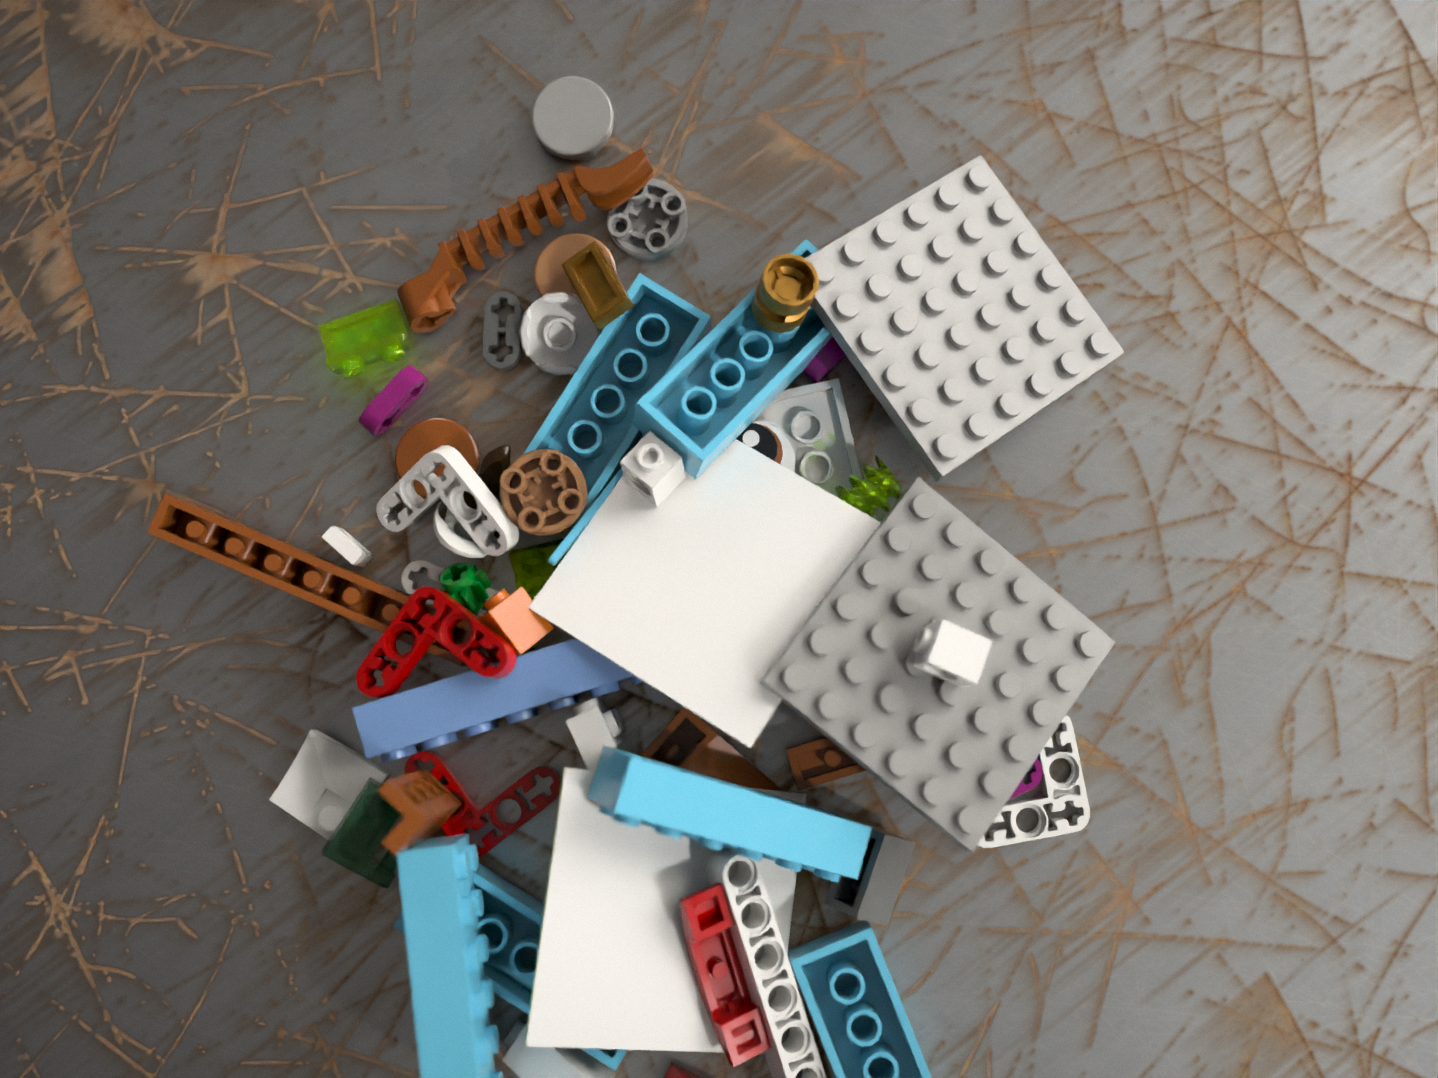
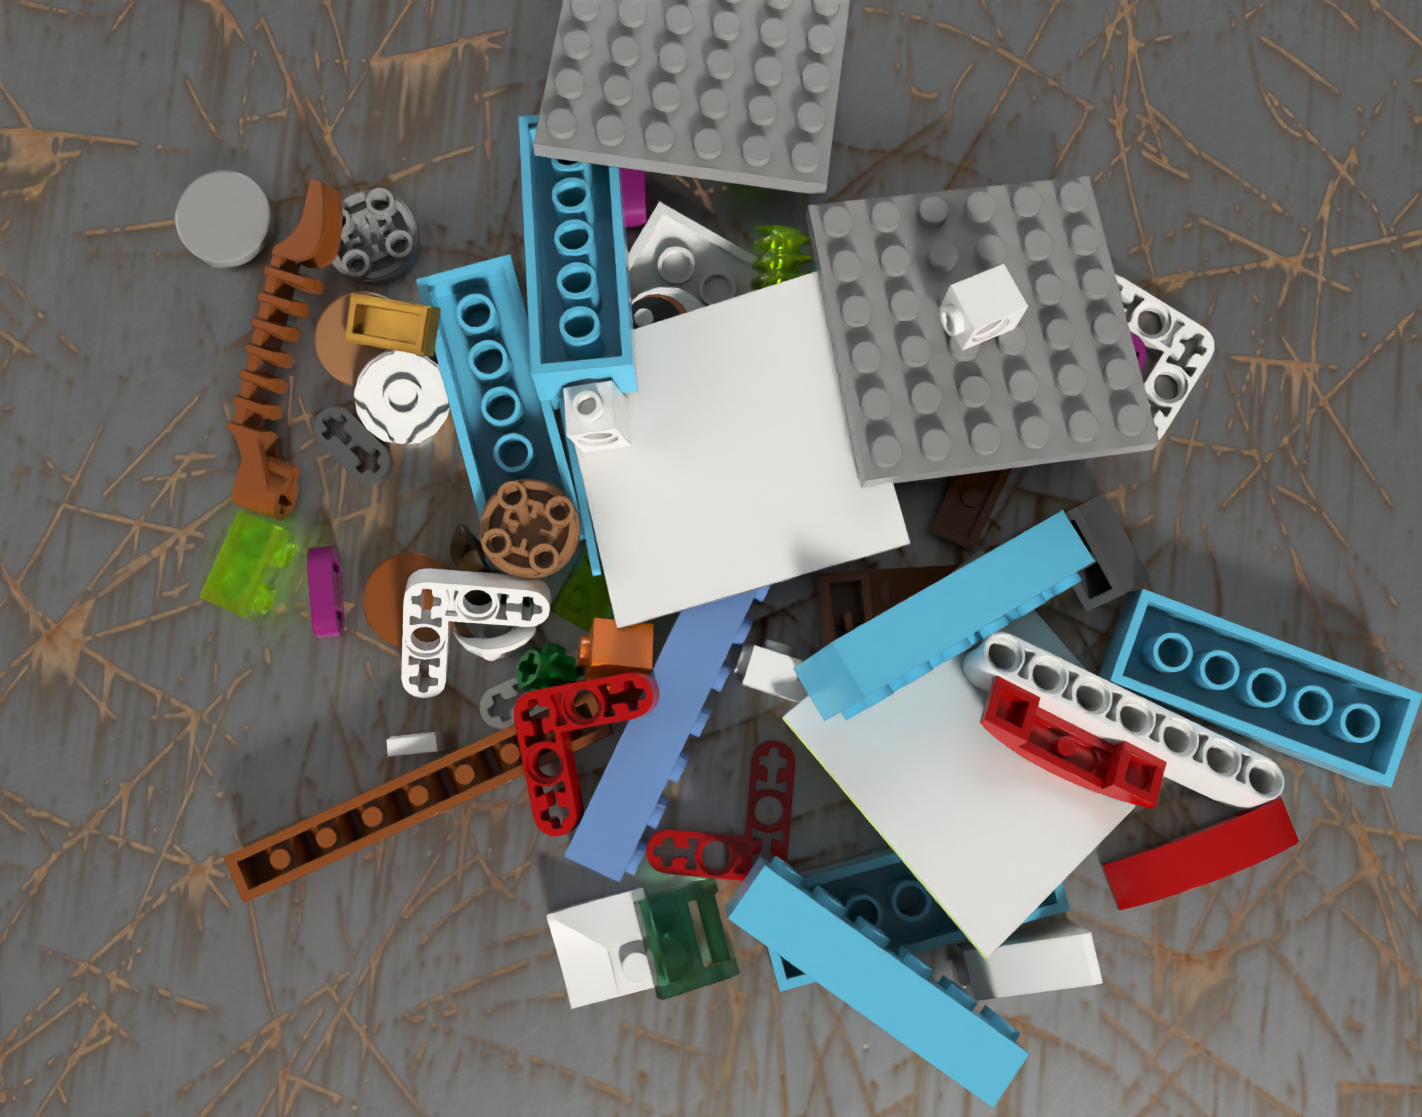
camera: 55 degrees left, 0 degrees up
dark orange fence [377,768,462,855] -> none
pearl gold wheel [751,253,819,333] -> none

